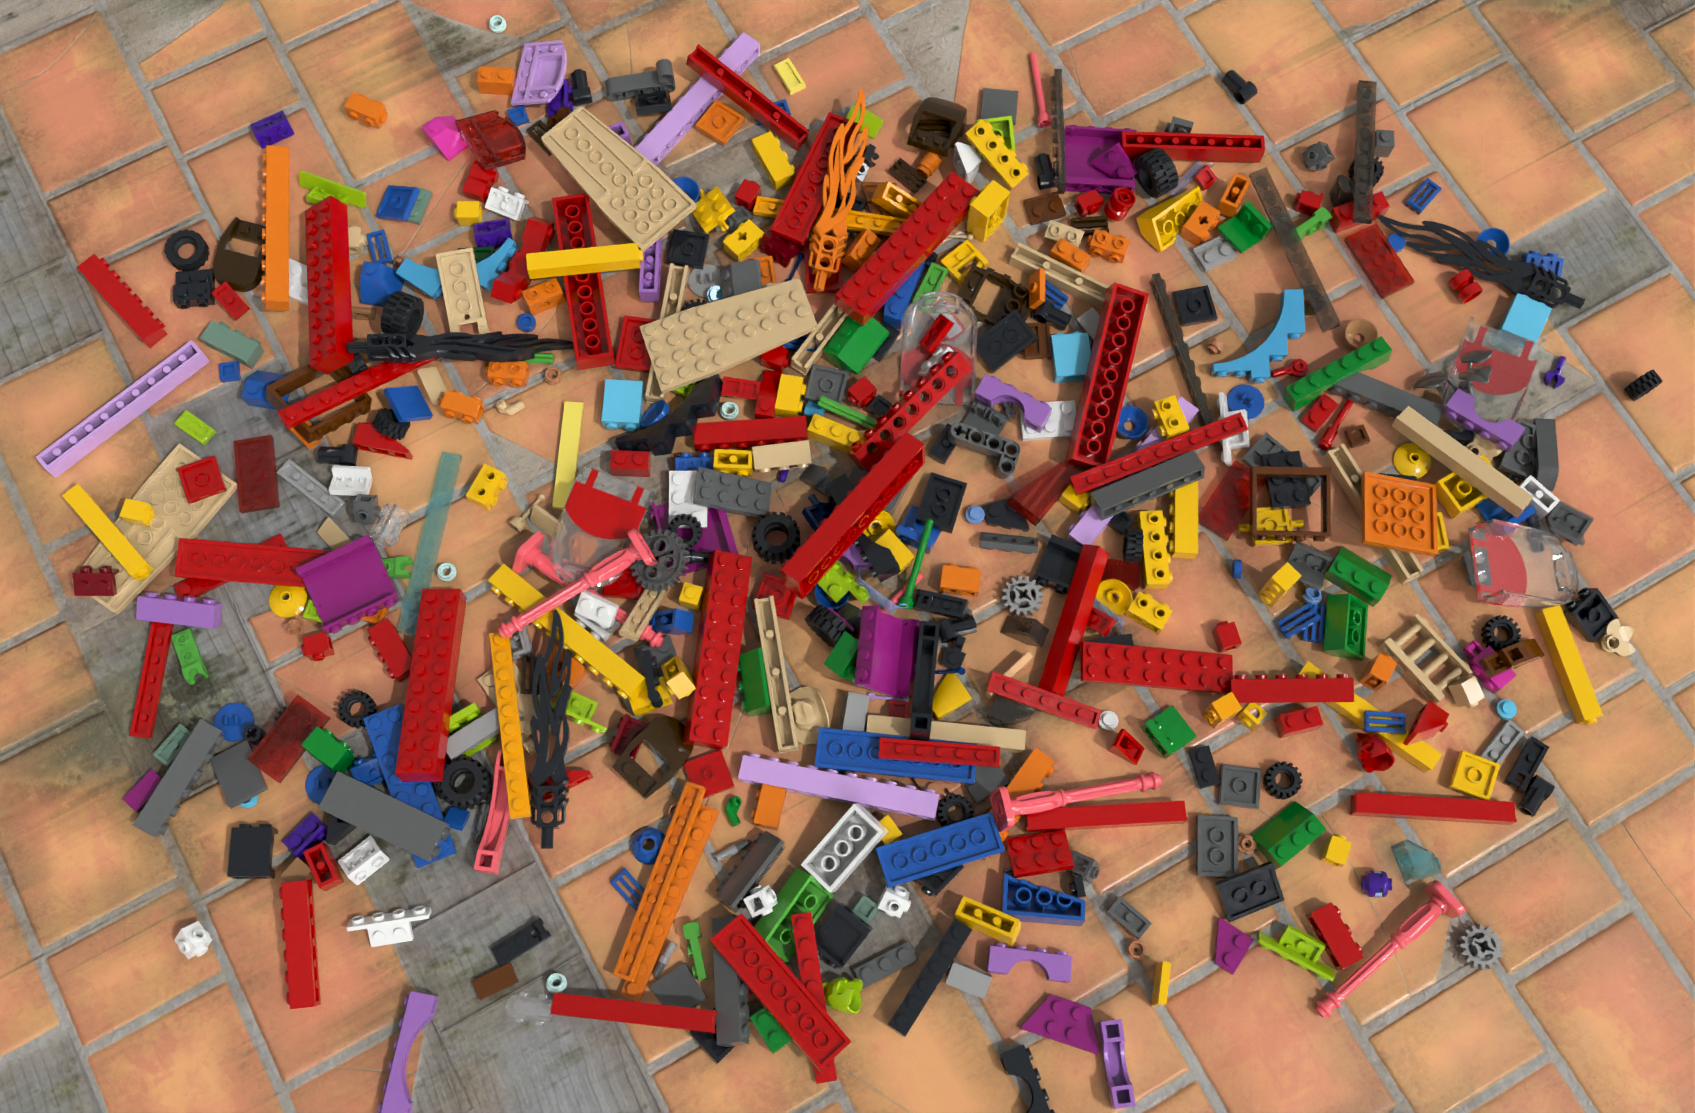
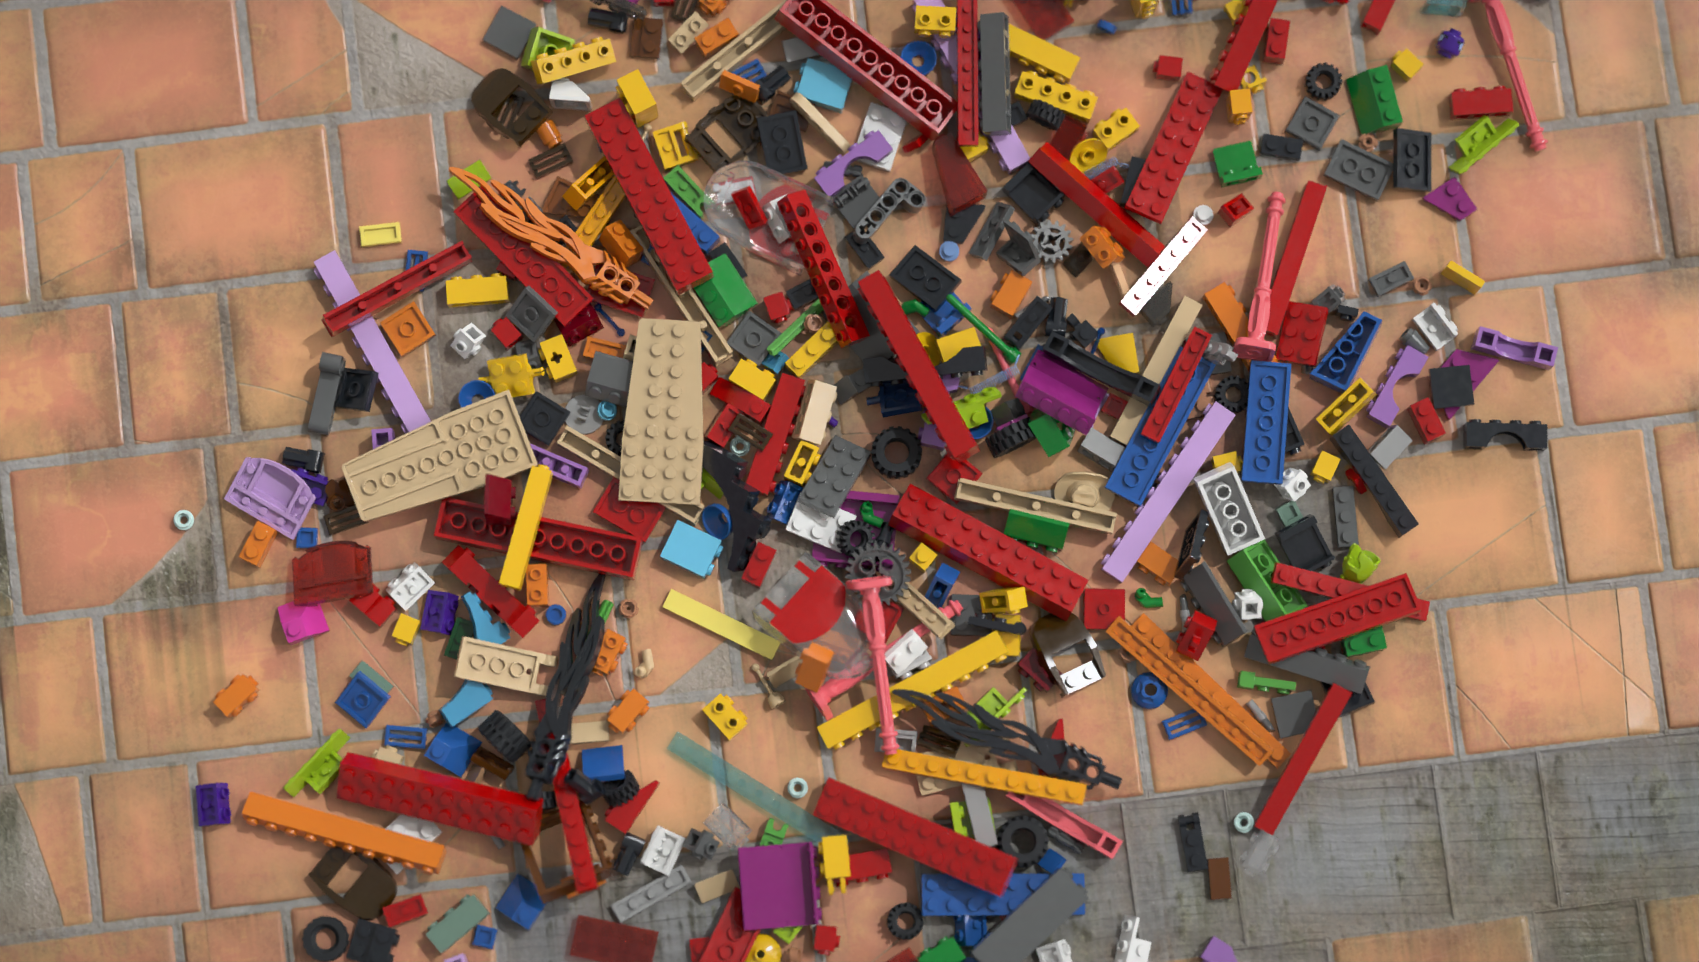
camera: 70 degrees left, 10 degrees up
none -> white brick [450,322,486,359]
none -> reddish brown tile [470,747,515,780]
none -> dark red slope [484,474,516,525]
none -> dark grey plate [505,286,558,343]
none -> black piece [564,768,606,805]
none -> dark brown tile [728,413,773,452]
none -> tan beam [789,92,850,155]
none -> orange brick [795,642,835,693]
none -> nougat plate [804,314,823,334]
none -> yellow hinge [818,835,850,895]
none -> green arm [860,501,884,528]
none -> red tile [901,134,928,153]
none -> green arm [901,299,930,317]
none -> dark grey bracket [996,219,1041,277]
none -> orange bracket [1080,226,1125,269]
none -> black plate [1174,509,1209,580]
none -> red brick [1175,610,1217,661]
none -> light grey hinge [1202,340,1238,365]
none -> yellow brick [1310,451,1340,484]
none -> red tile [1345,468,1367,495]
none -> dark grey cone [1399,327,1430,354]
none -> red brick [1407,397,1446,445]
none -> white bracket [1412,303,1458,351]
none -> black tile [1429,365,1474,409]

